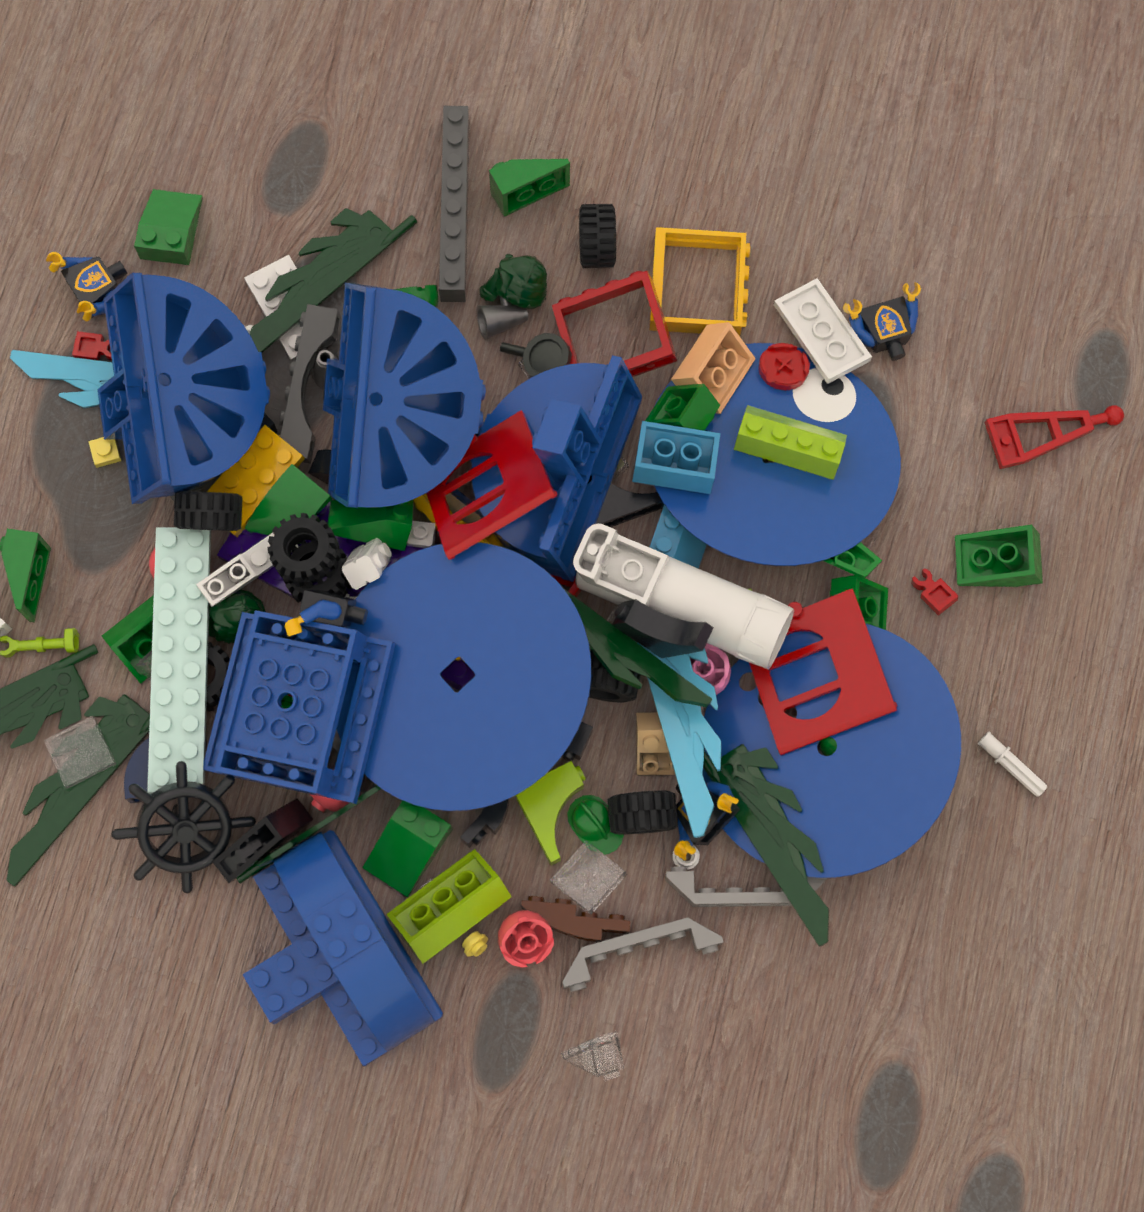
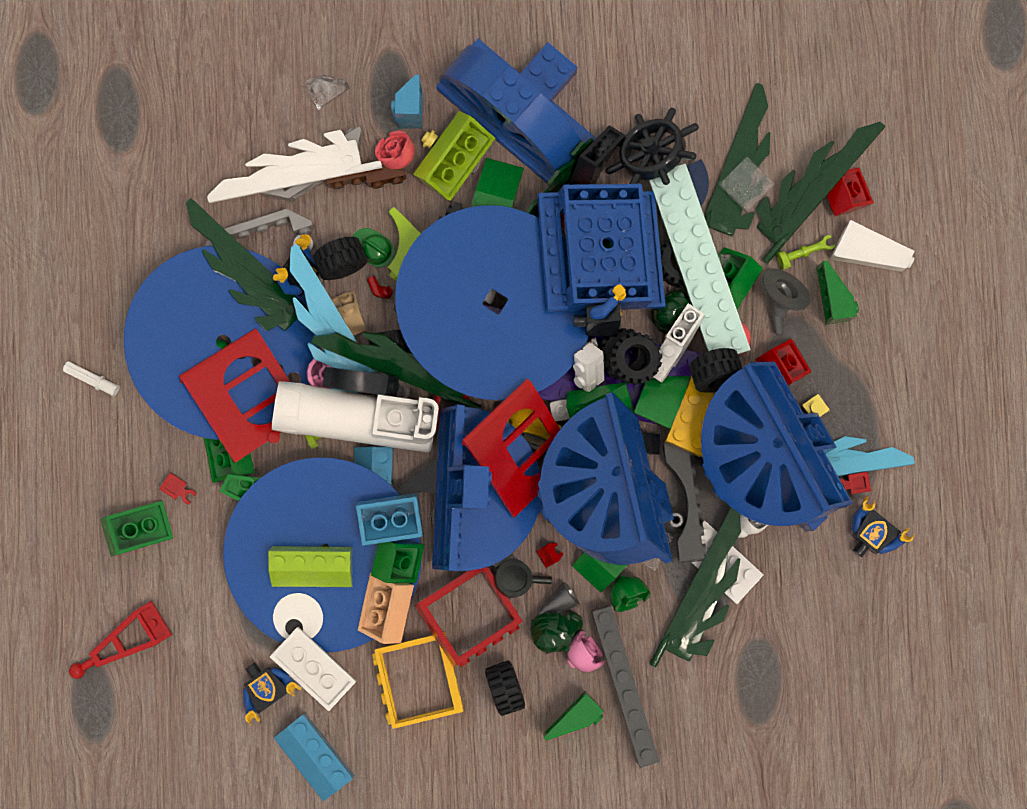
camera: 165 degrees right, 10 degrees up
green slope [134,189,203,265] -> none
clear tile [550,841,627,915] -> none
red tile [758,343,810,391] -> none
none -> white animal [207,130,382,203]
none -> dark azure slope [274,712,355,801]
none -> red arm [366,276,393,299]
none -> dark azure slope [391,75,423,129]
none -> red tile [536,542,564,568]
none -> bright pink cylinder [567,631,605,672]
none -> red slope [755,338,812,386]
none -> dark grey piece [762,269,810,335]

